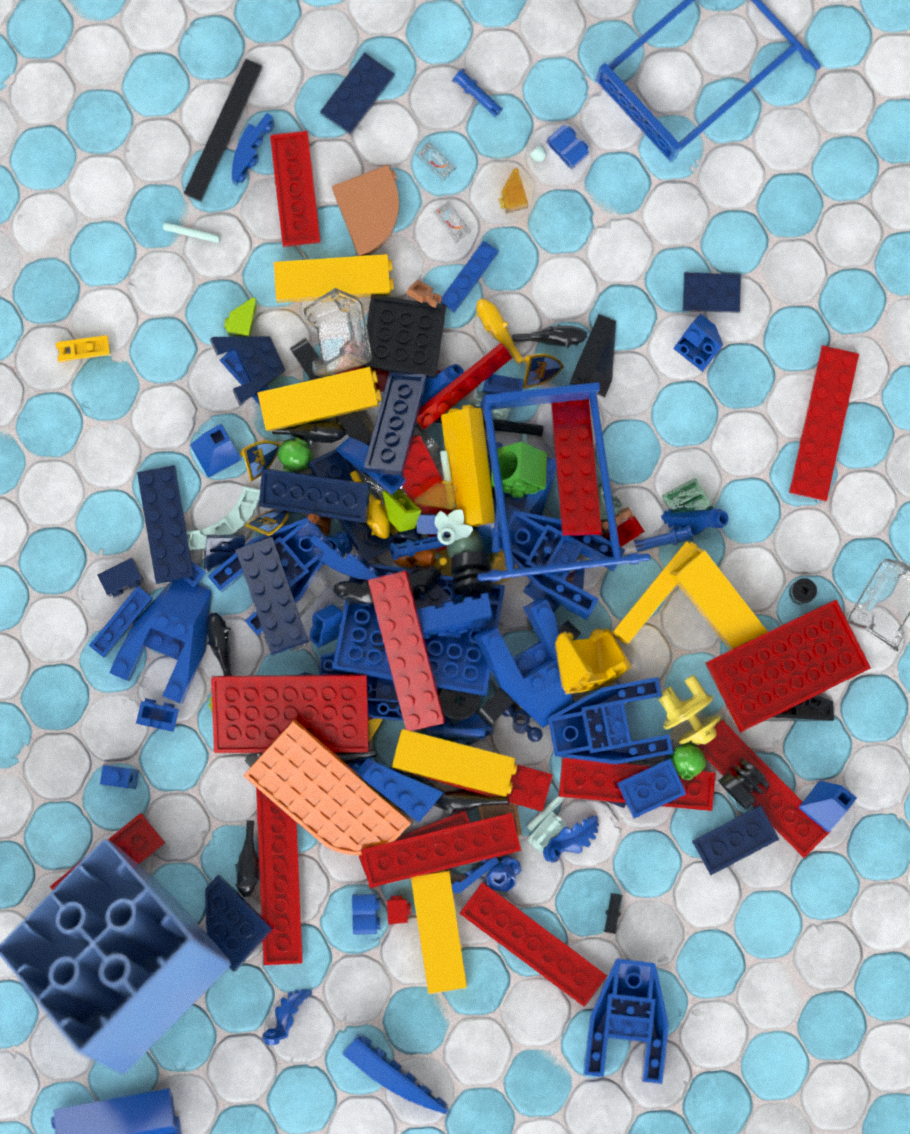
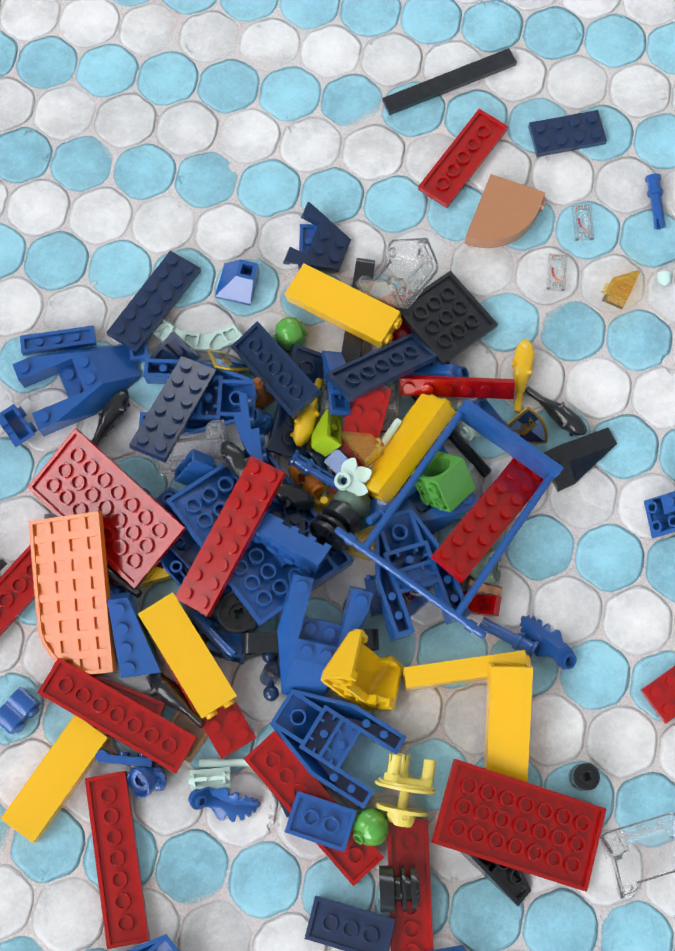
camera: 45 degrees right, 10 degrees down
yellow plate [55,335,111,363] -> none
dark blue brick [97,558,144,598] -> none
light aqua bar [163,222,220,243] -> none
lime slope [224,298,257,337] -> none
blue slope [232,113,275,186] -> none
shield [240,440,280,482] -> none
black piece [272,419,346,445] -> none
yellow brick [274,254,394,303] -> none
red brick [387,895,411,924] -> none
nougat plate [407,280,442,308] -> none
blue plate [441,240,499,313] -> none
black pin [604,893,623,934] -> none
clear green wing [662,478,713,513] -> none

